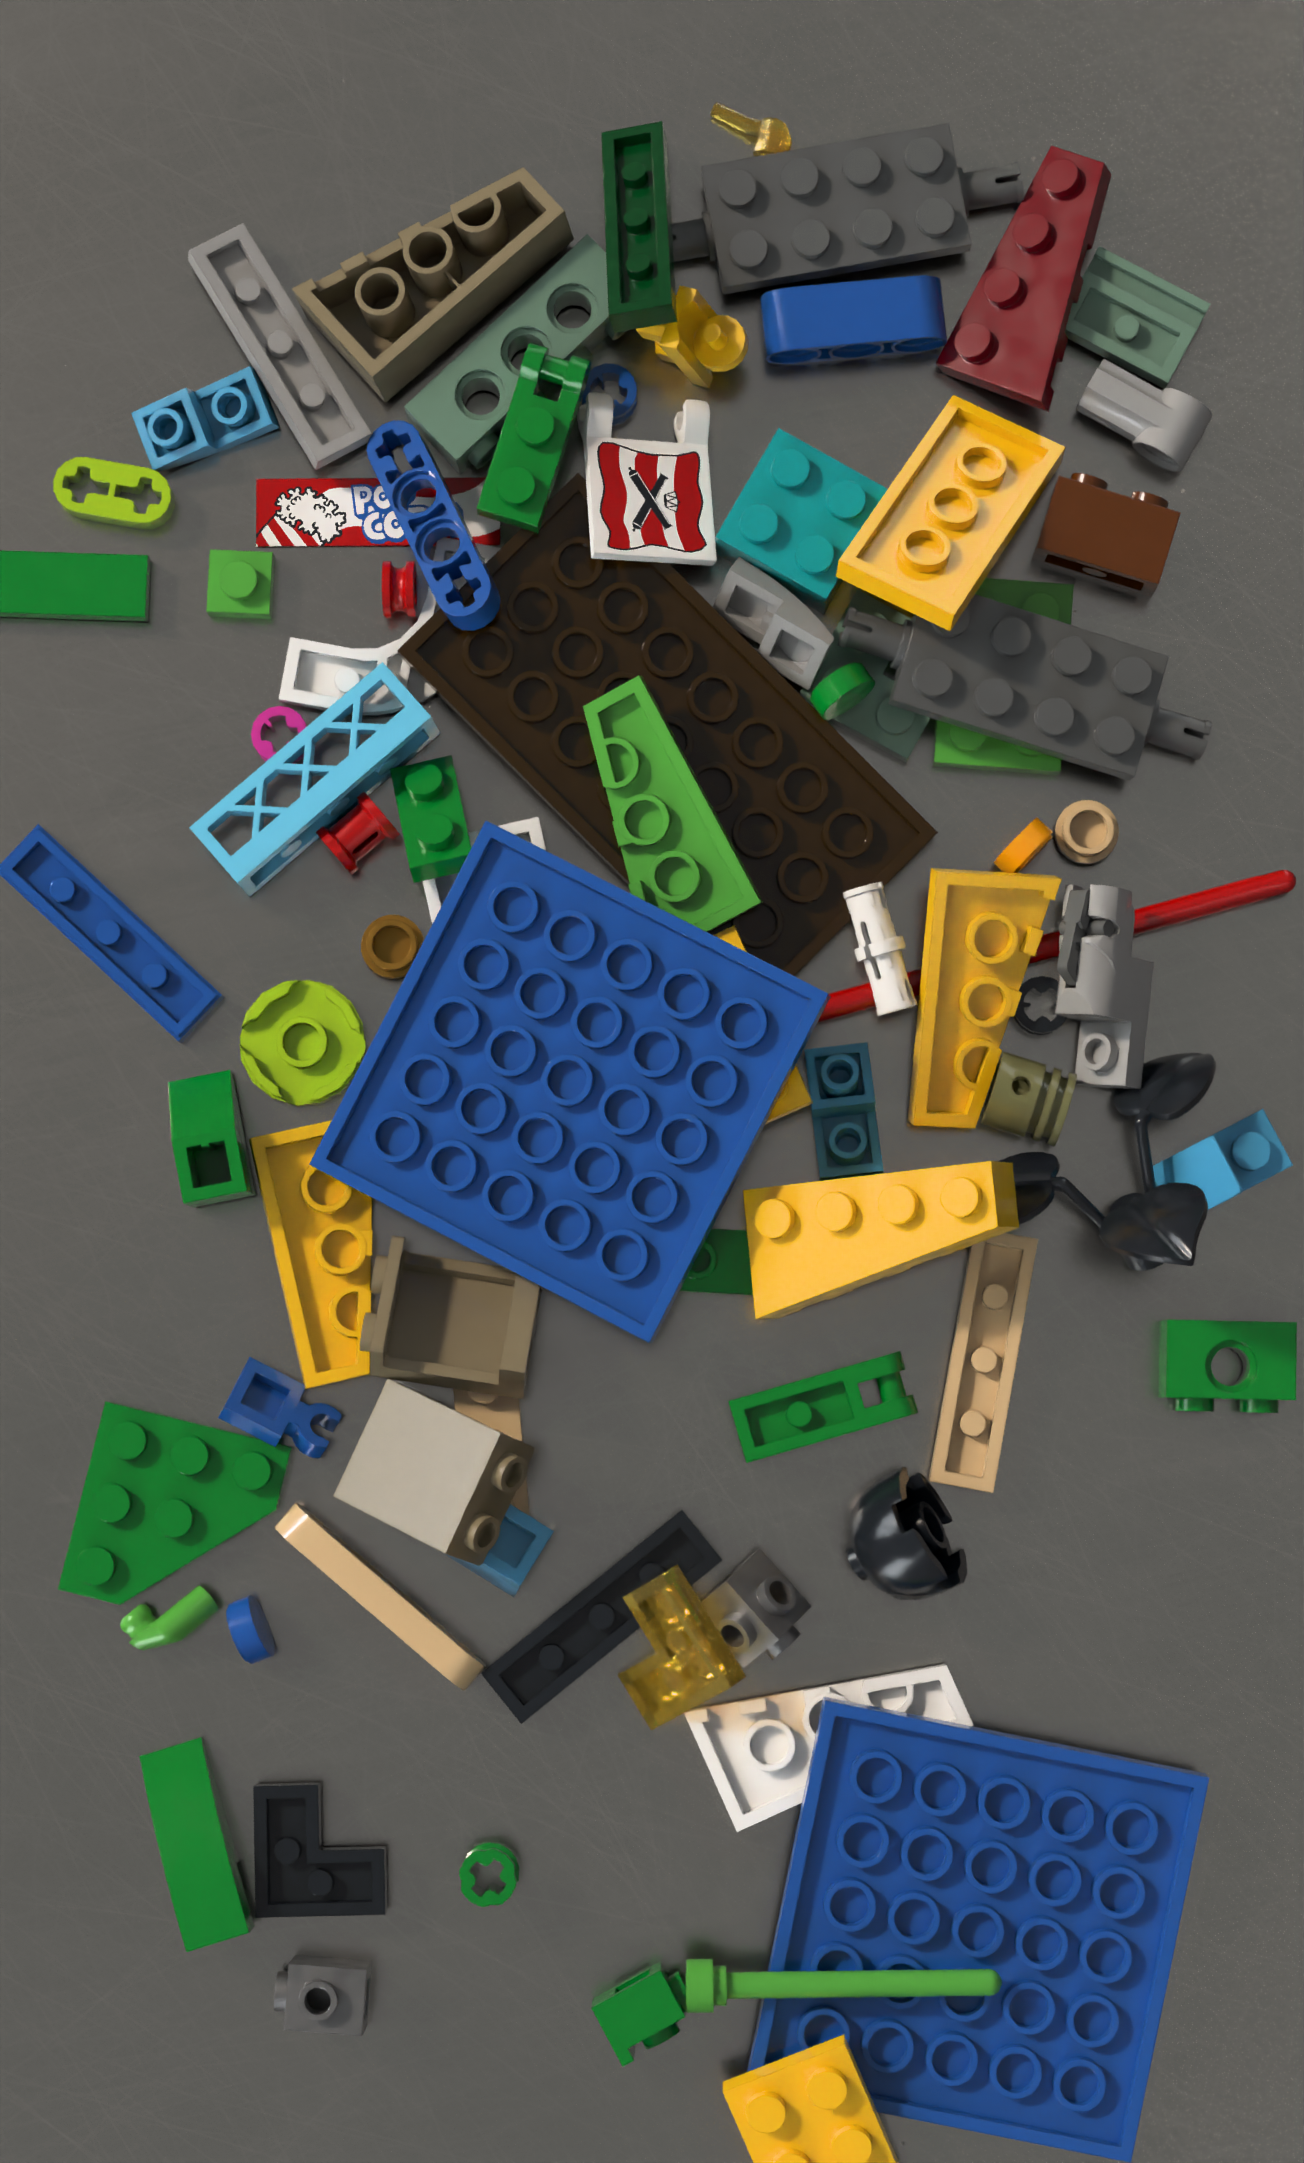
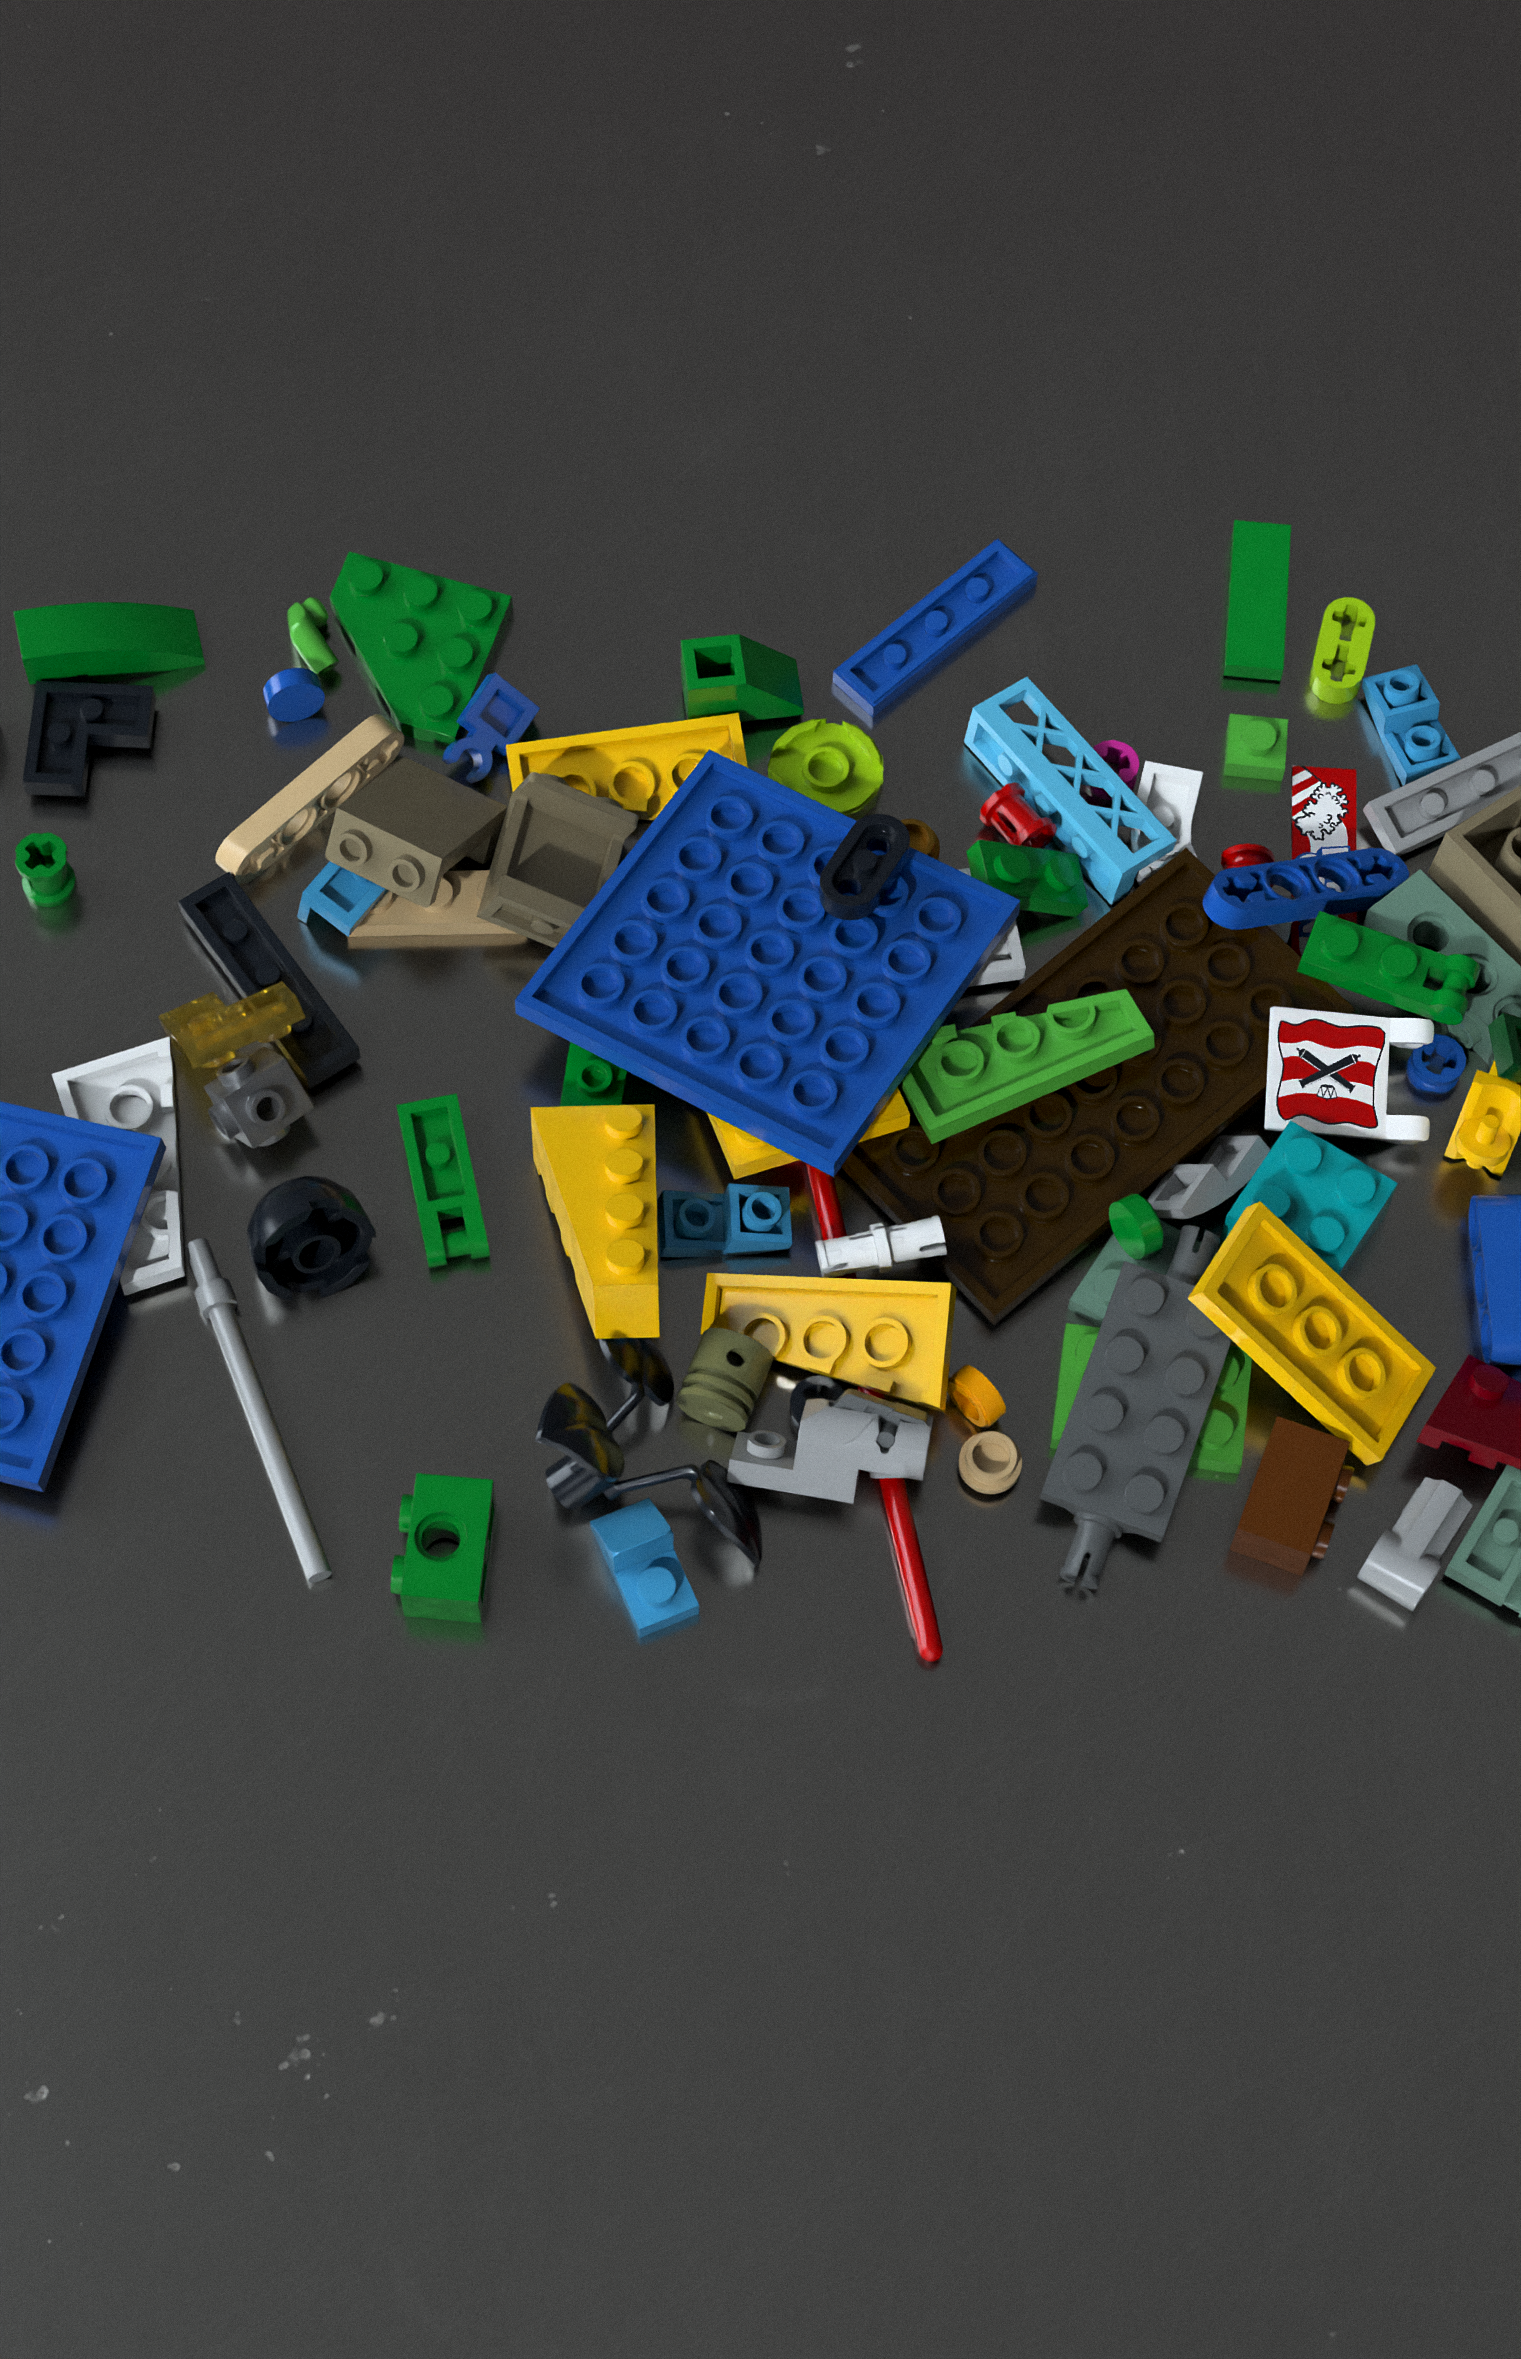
camera: 85 degrees right, 20 degrees down
tan plate [928,1233,1038,1493] -> none
none -> light grey bar [184,1238,332,1583]
none -> black plate [819,814,910,920]

